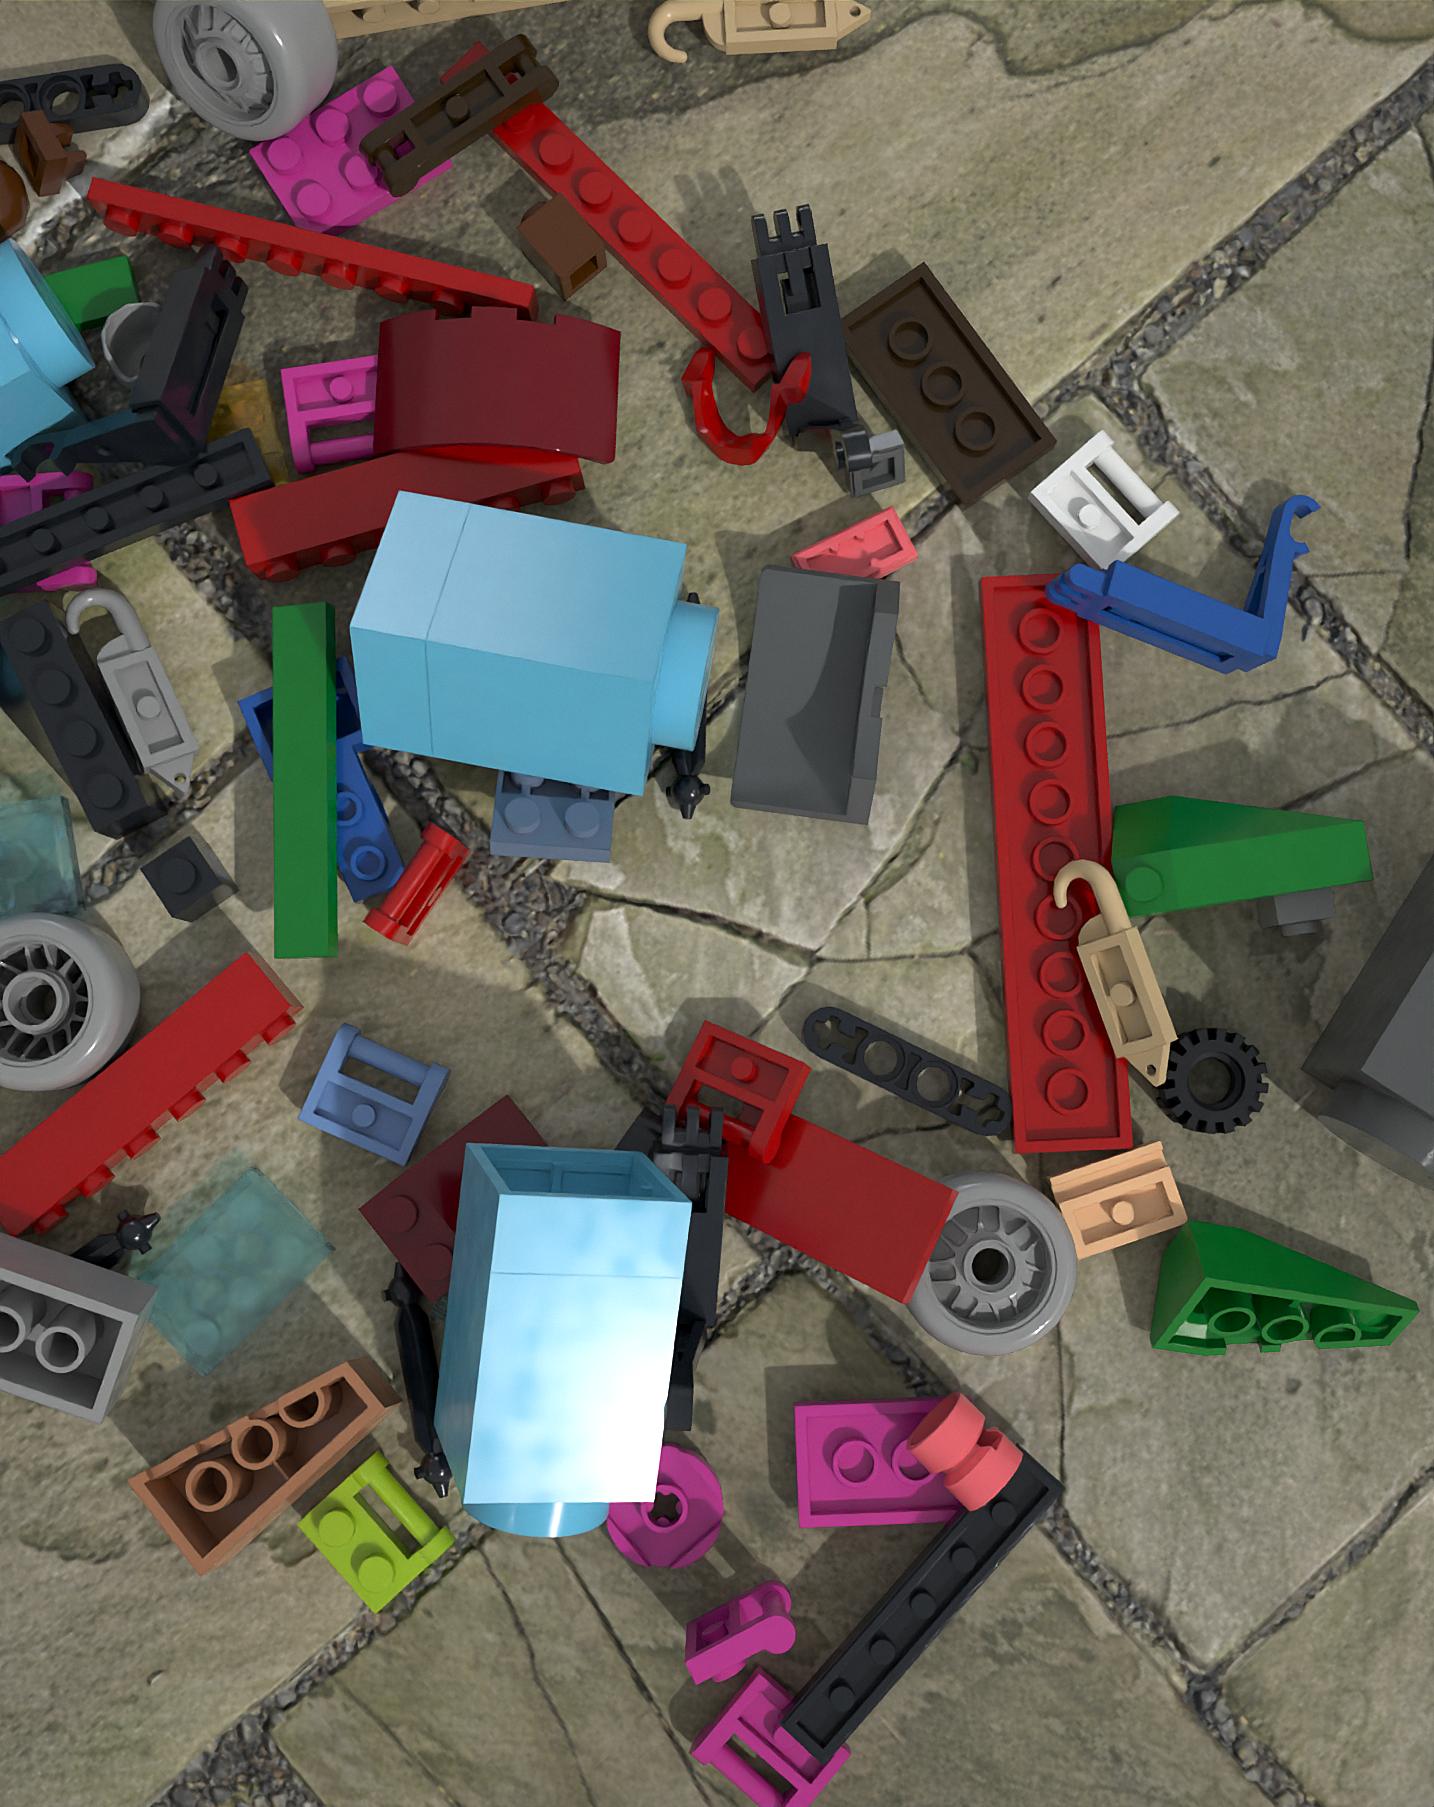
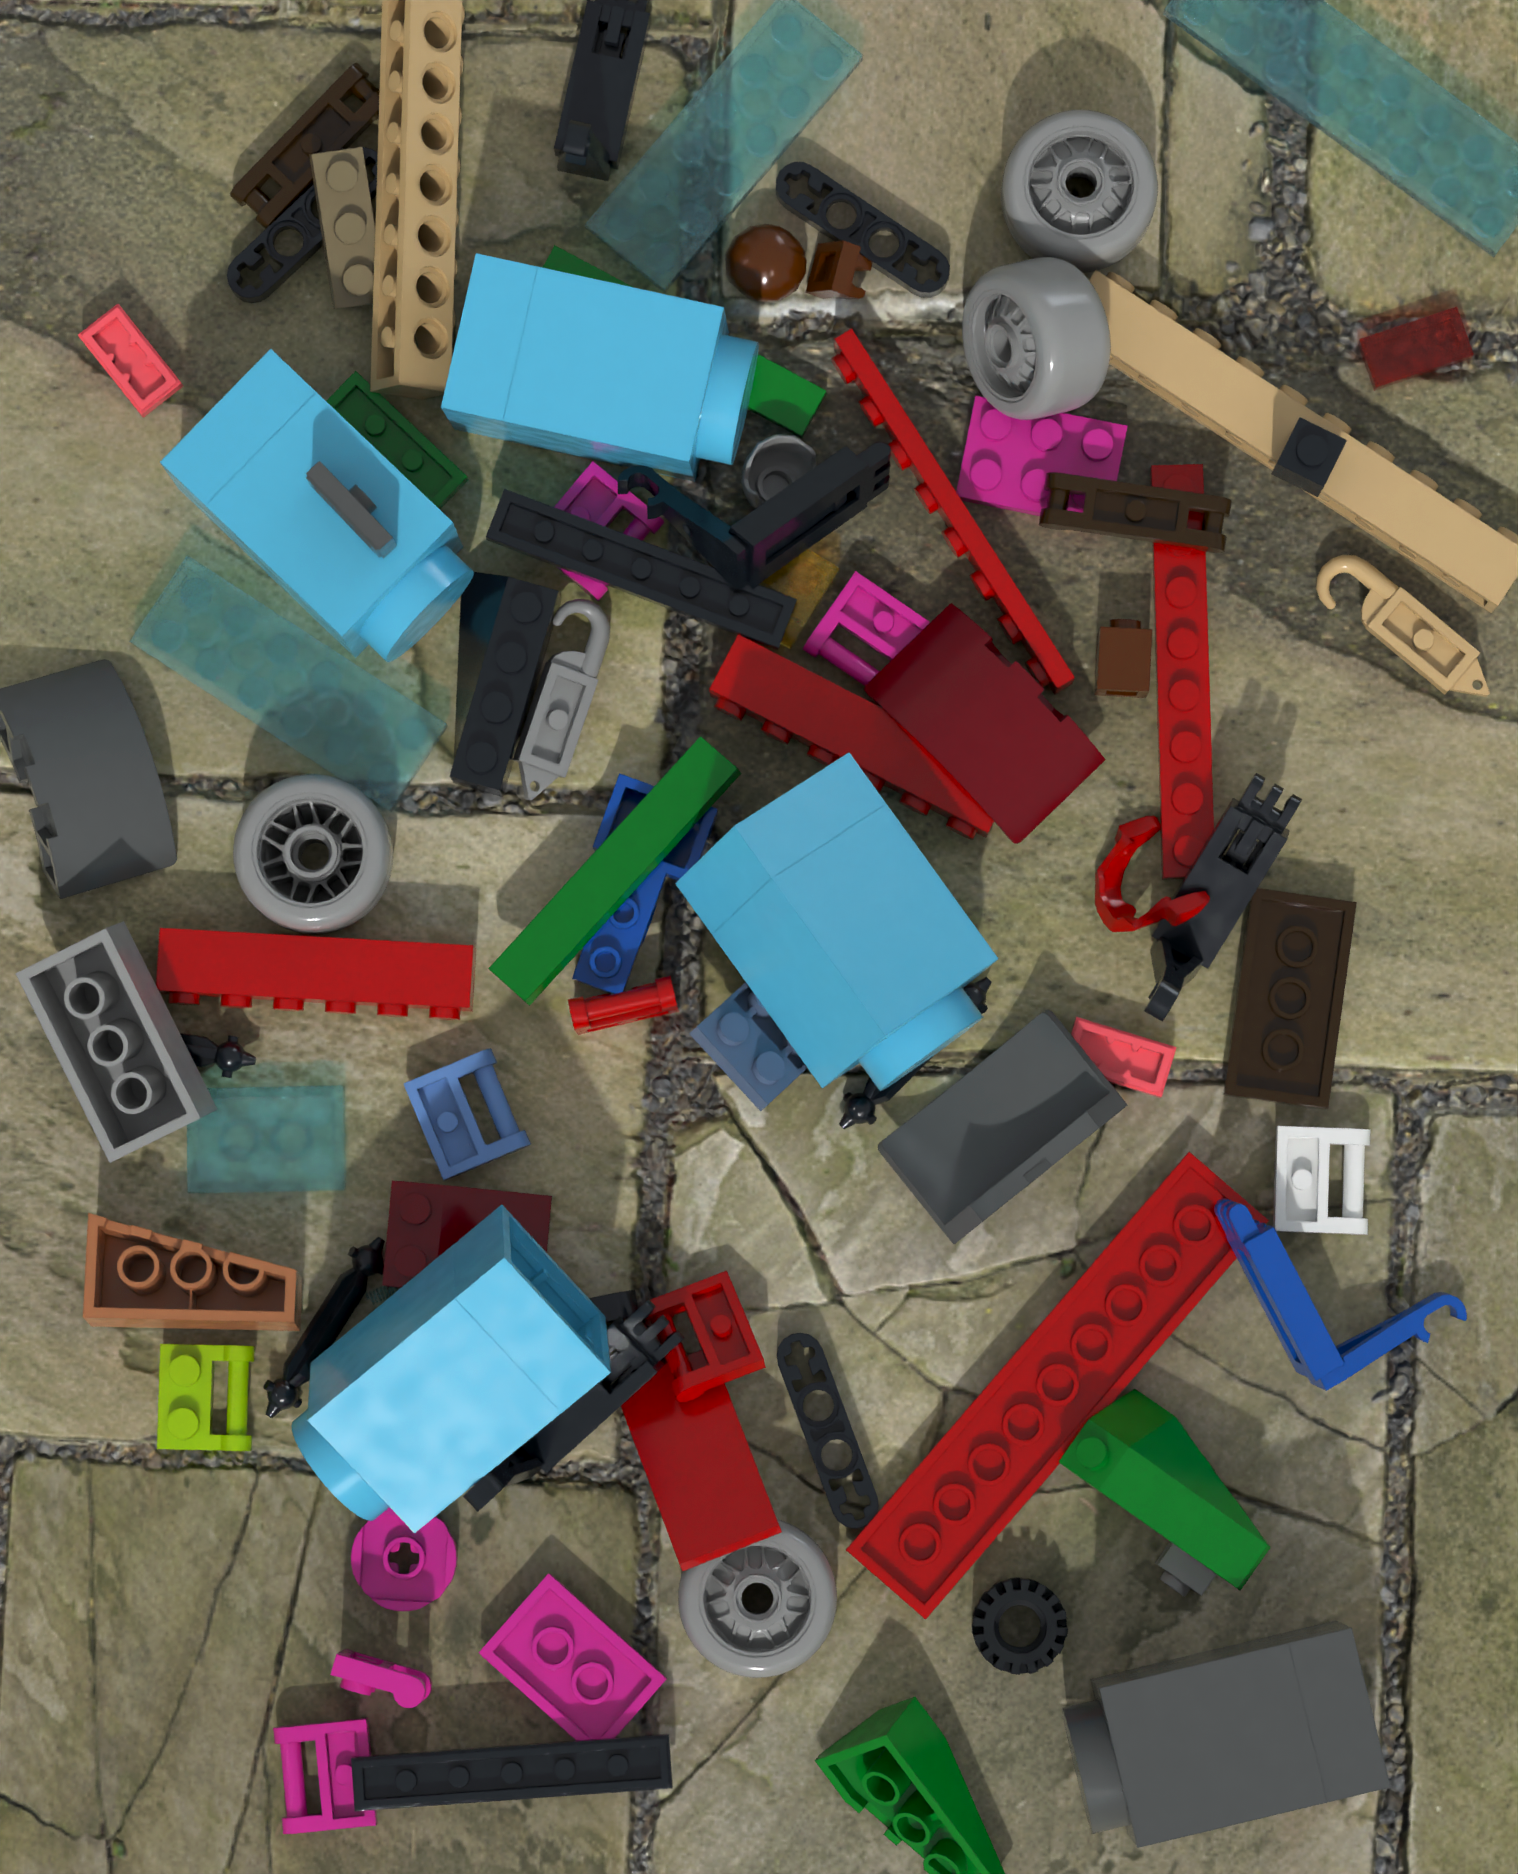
camera: 50 degrees right, 0 degrees up
black brick [140,836,240,923] -> none
dark grey tile [845,429,906,498] -> none
coral wheel [906,1390,1023,1511] -> none
light nougat plate [1046,1140,1188,1260] -> none
tan plate [1053,859,1178,1087] -> none

